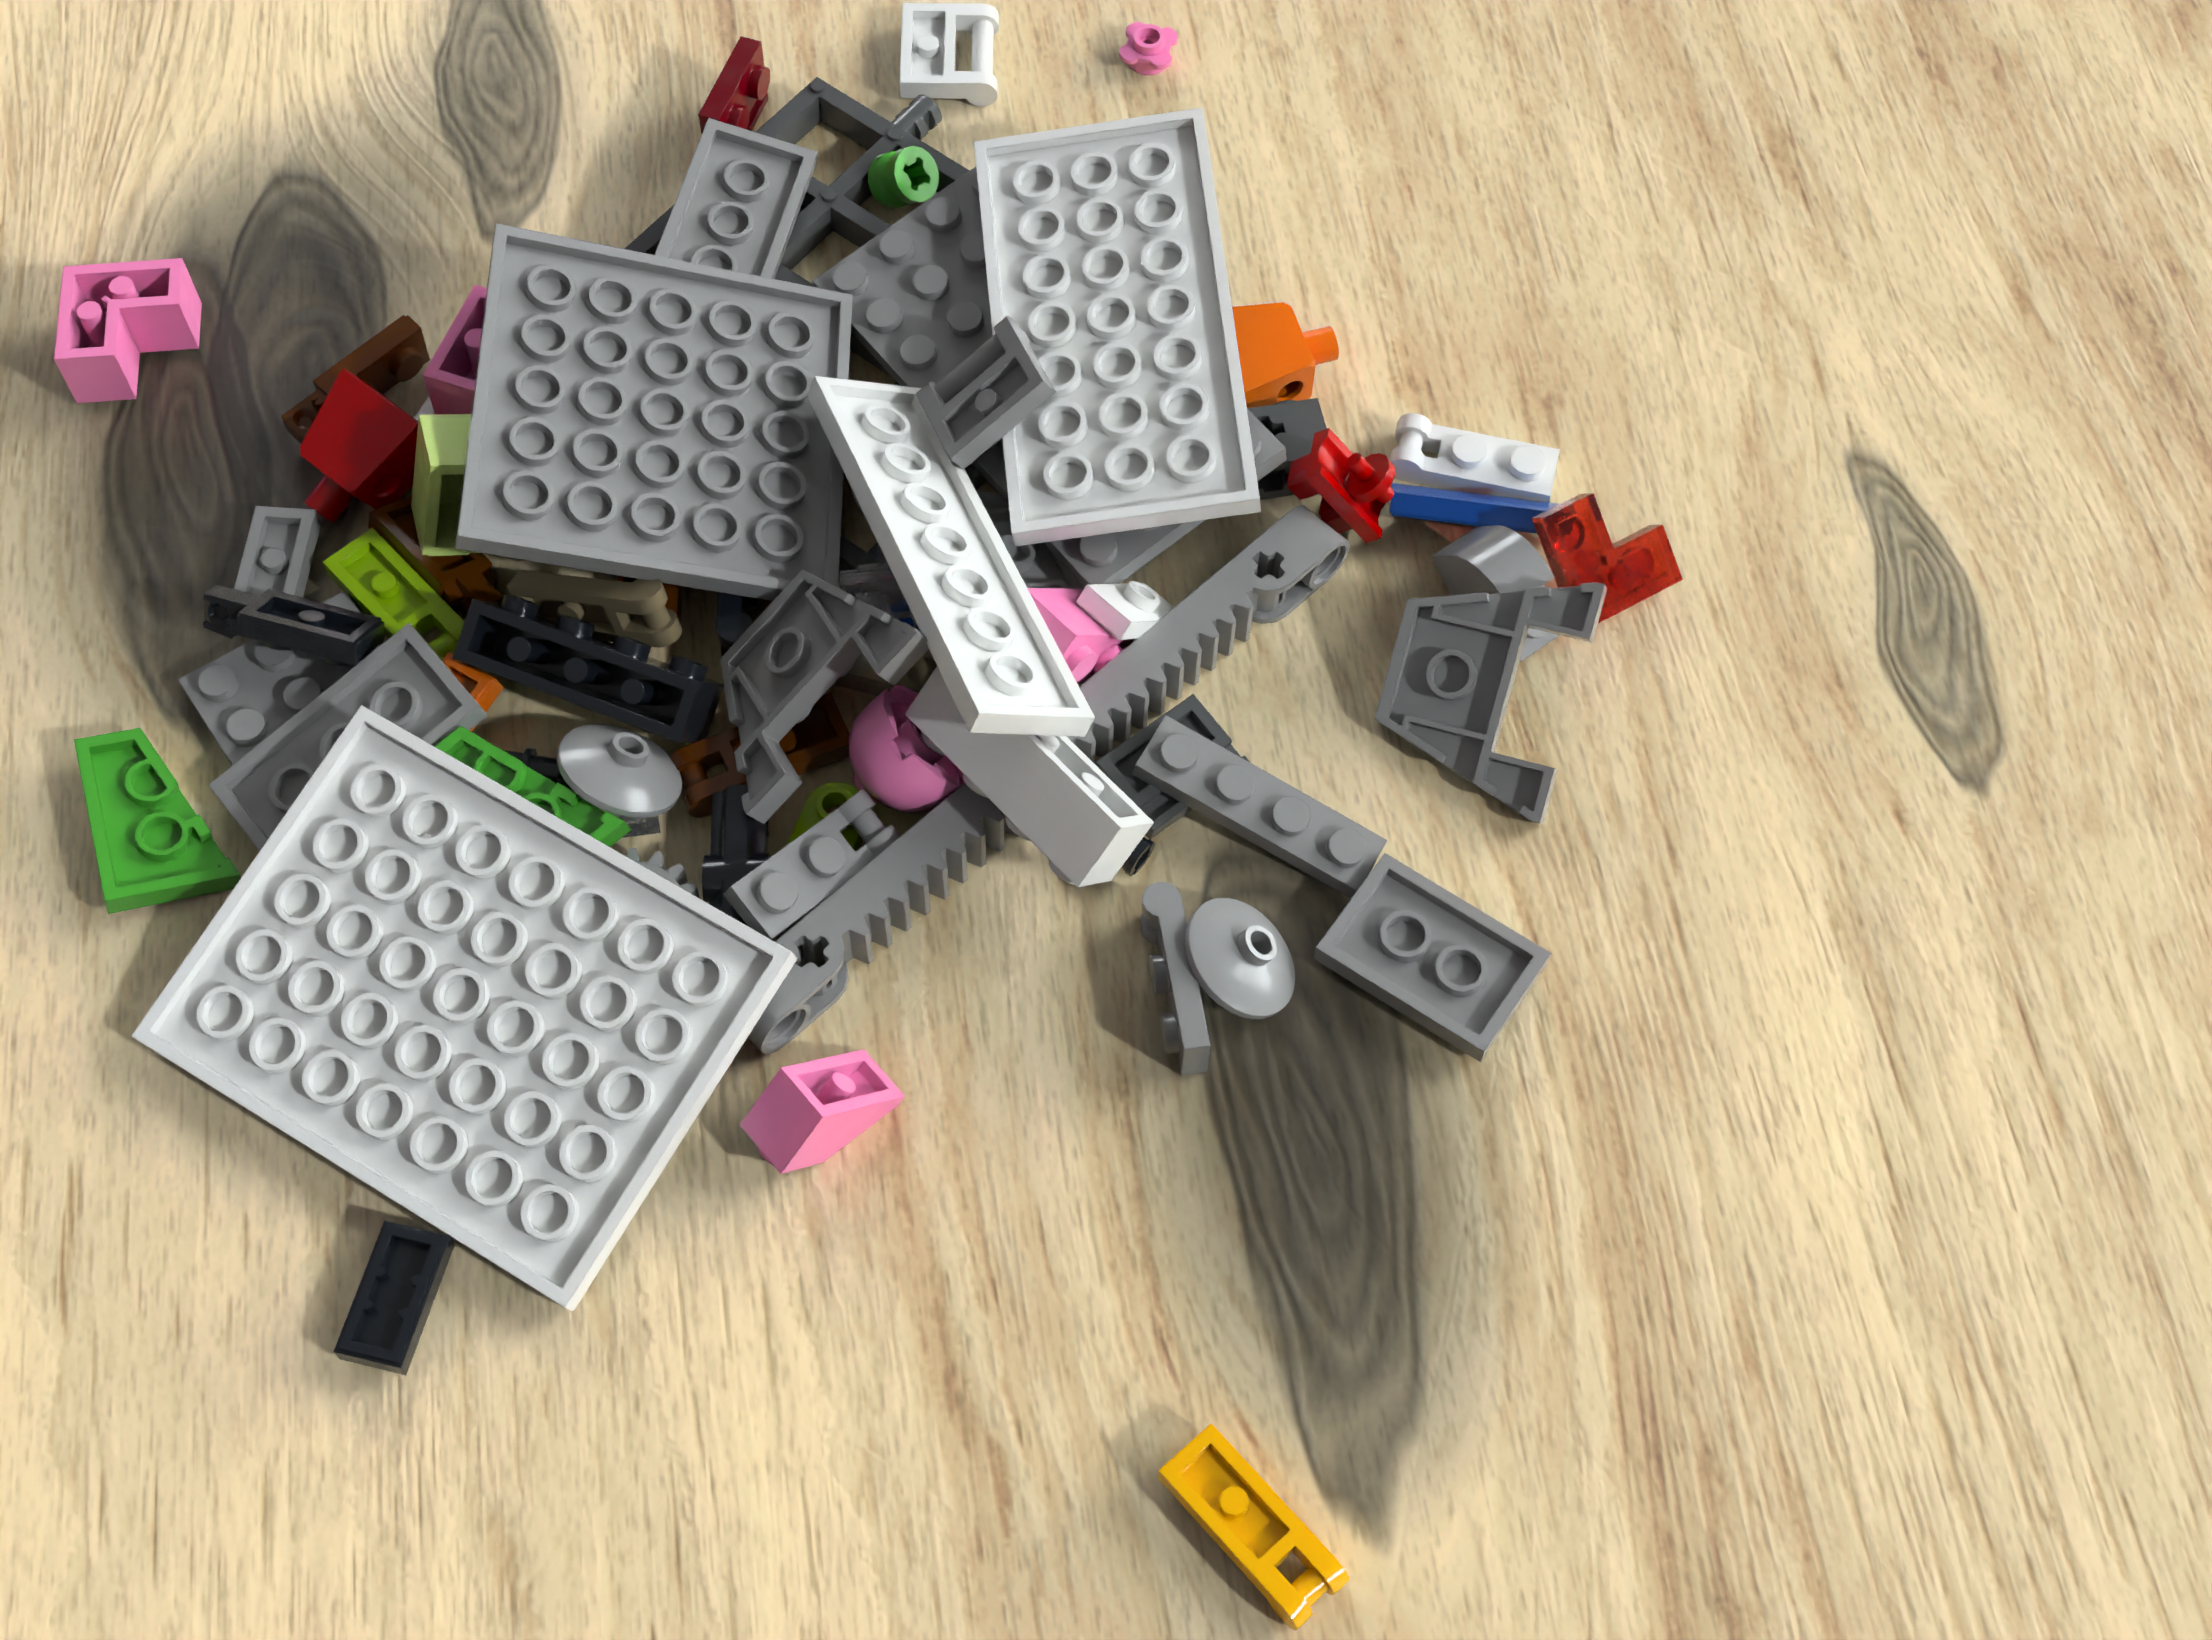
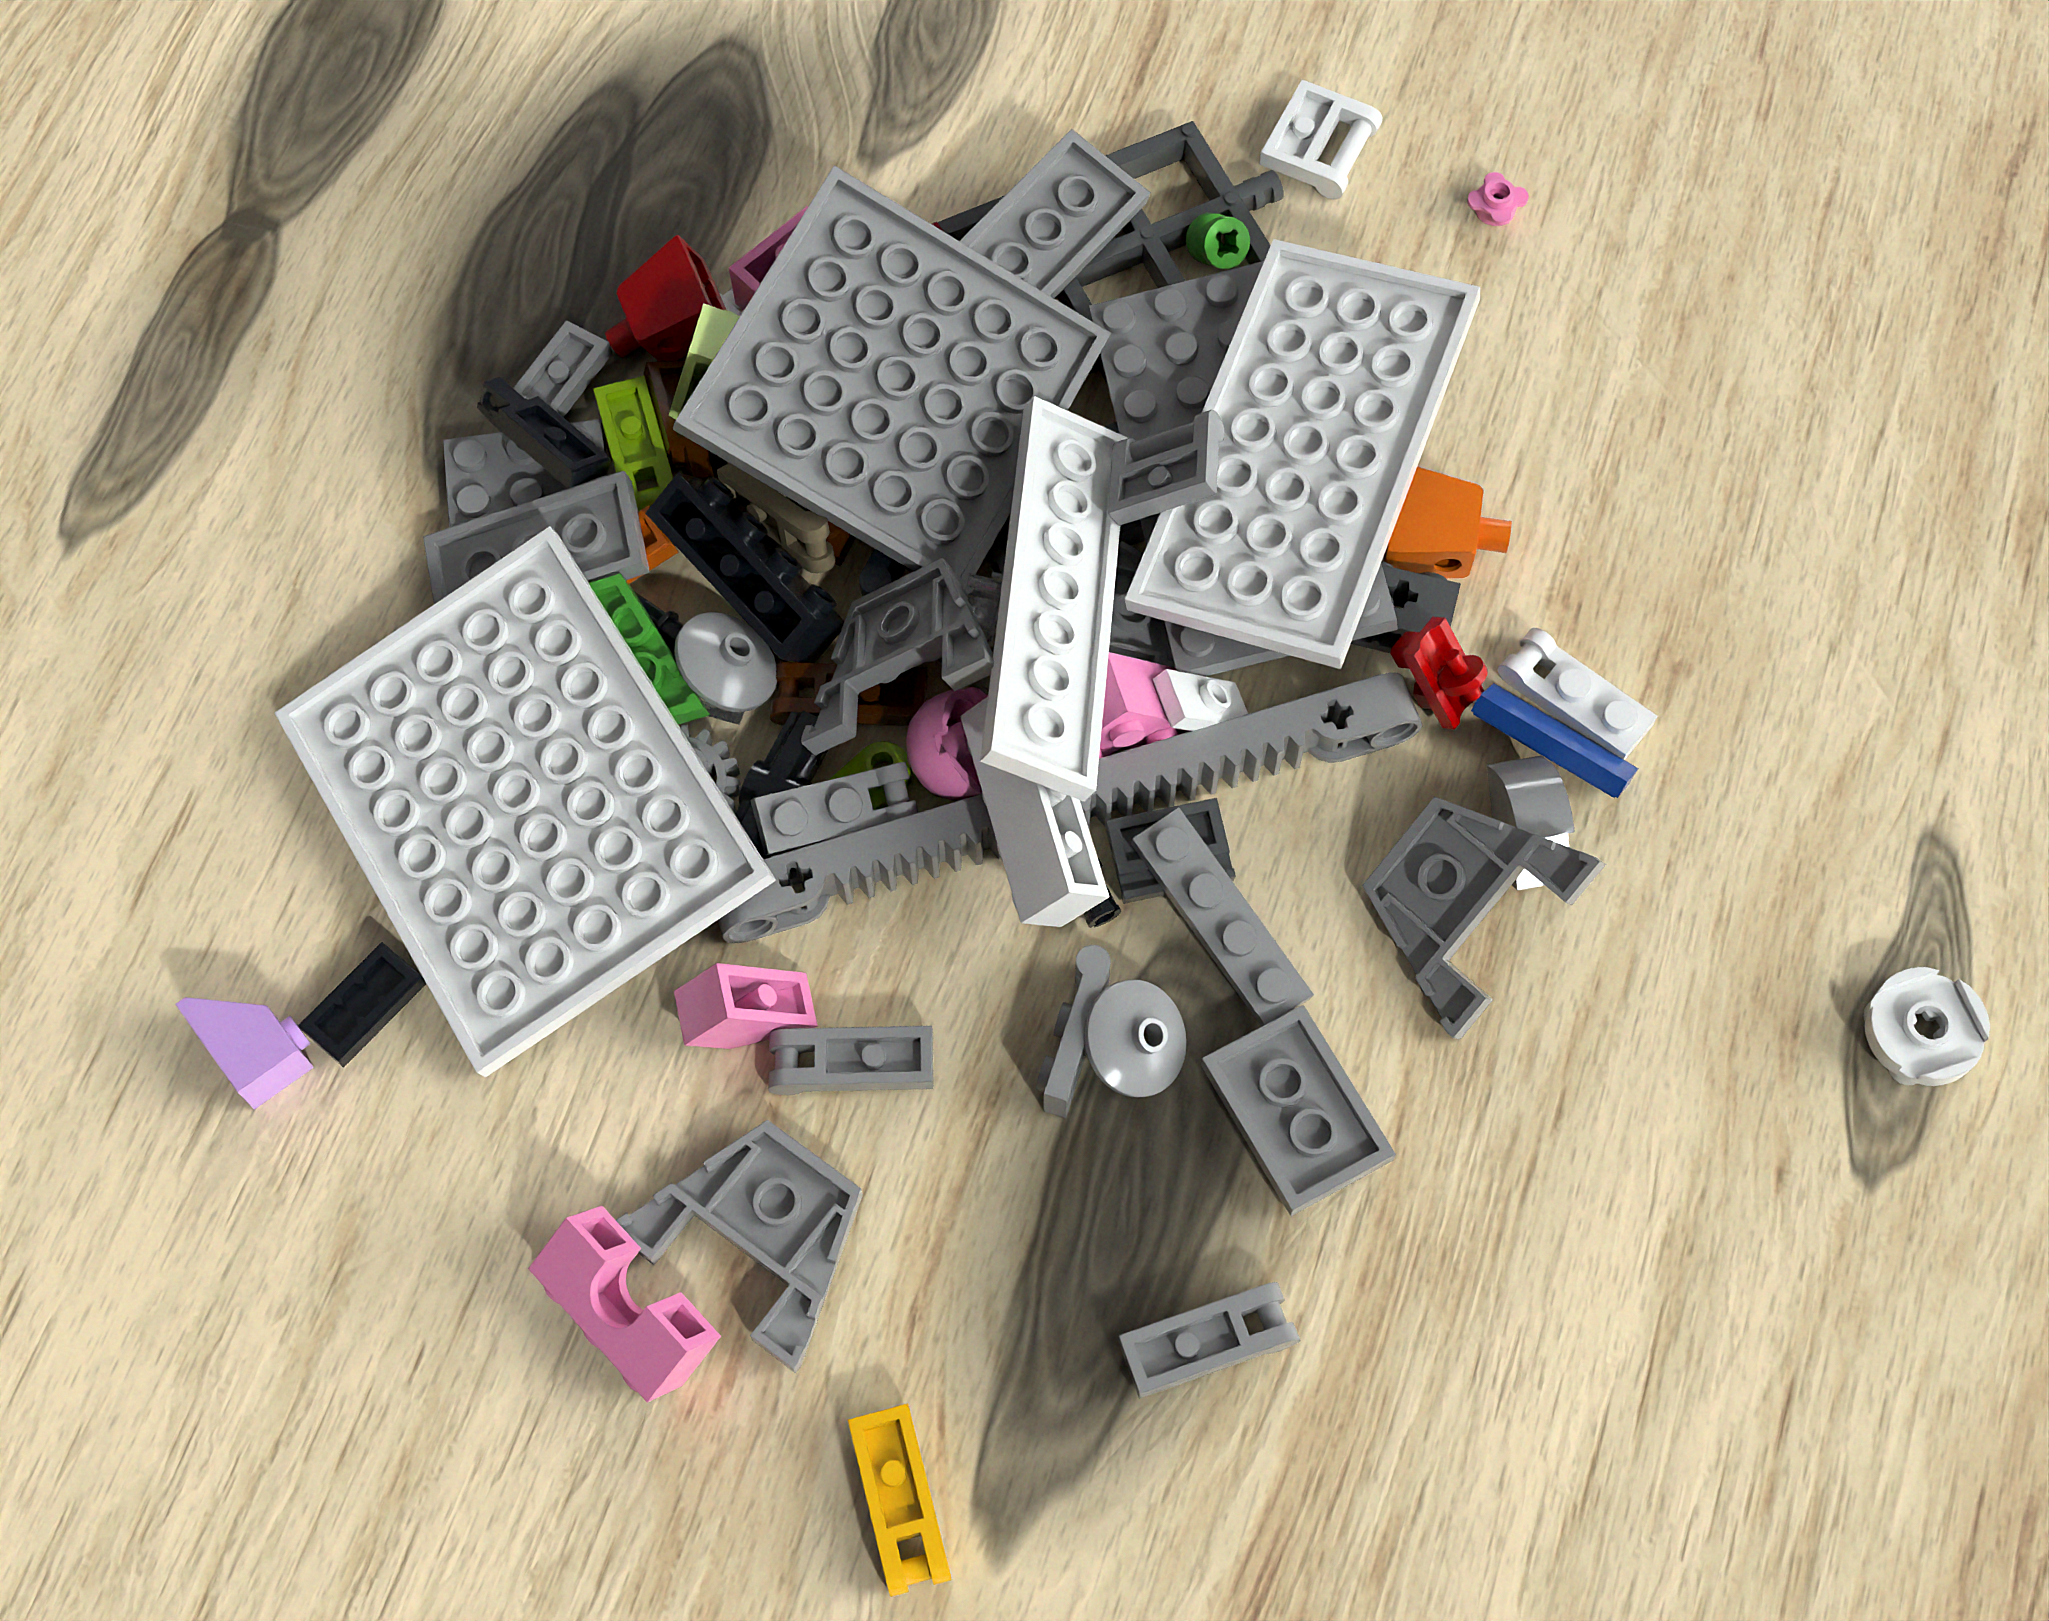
camera: 30 degrees right, 5 degrees up
bright pink brick [54,258,202,403] -> none
bright green wing [74,728,241,914] -> none
reddish brown hinge [281,315,430,444] -> none
dark red plate [698,36,770,135] -> none
clear red plate [1532,493,1683,623] -> none
none -> lavender slope [175,997,314,1110]
none -> bright pink arch [528,1206,721,1402]
none -> light grey wing [616,1120,863,1373]
none -> light grey plate [768,1026,933,1095]
none -> light grey plate [1118,1282,1301,1399]
none -> white plate [1863,967,1990,1086]

